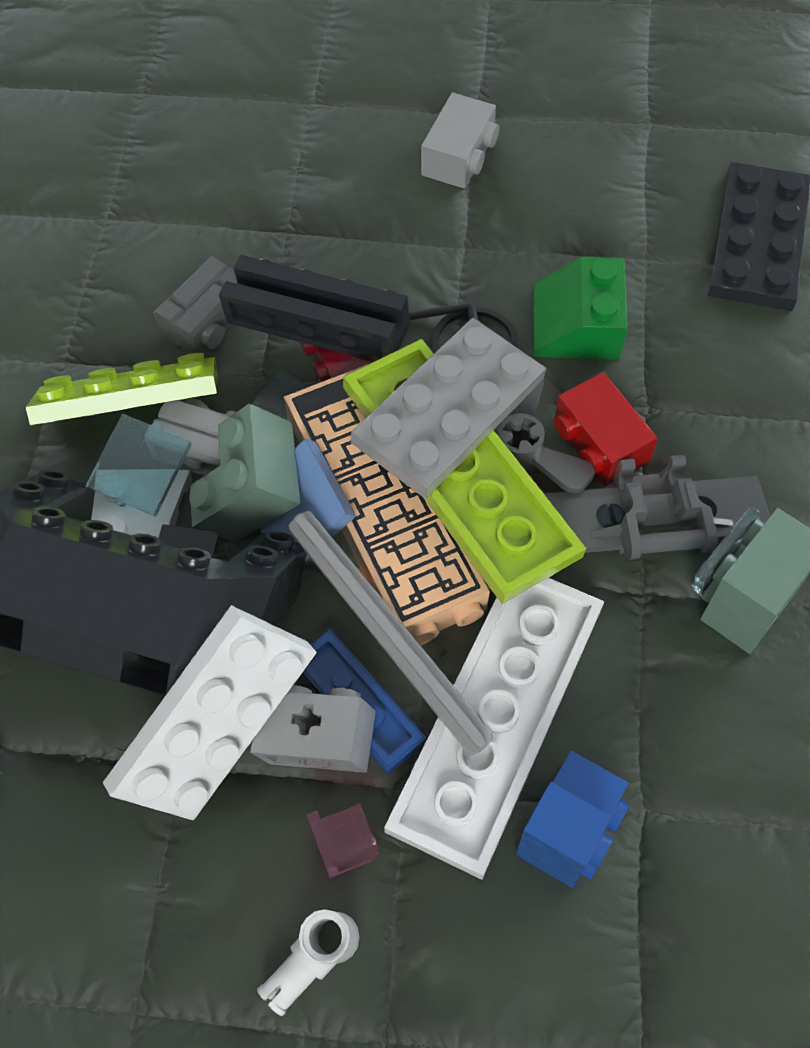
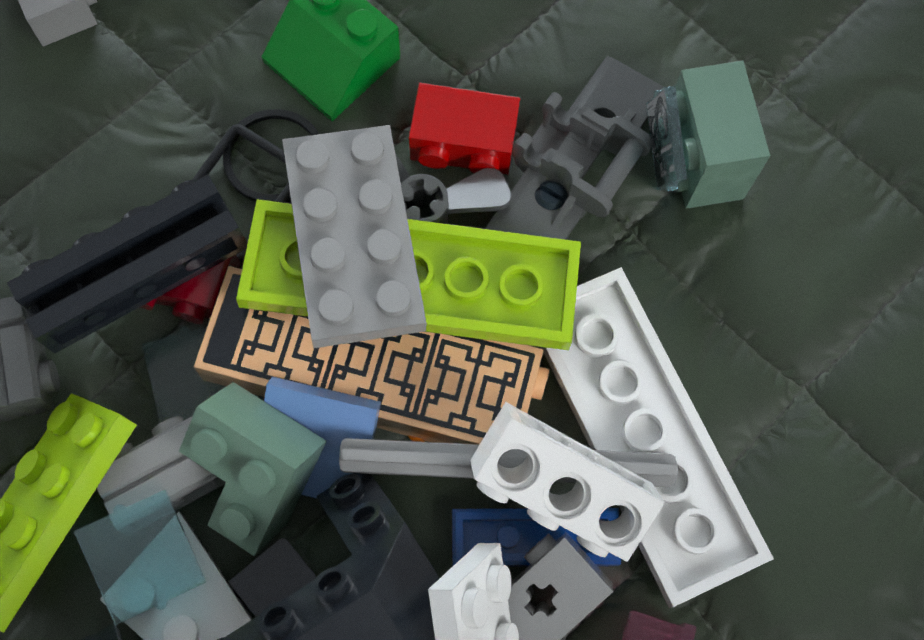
camera: 55 degrees left, 10 degrees up
blue brick [516,751,630,889] -> none
none -> white brick [470,402,665,562]

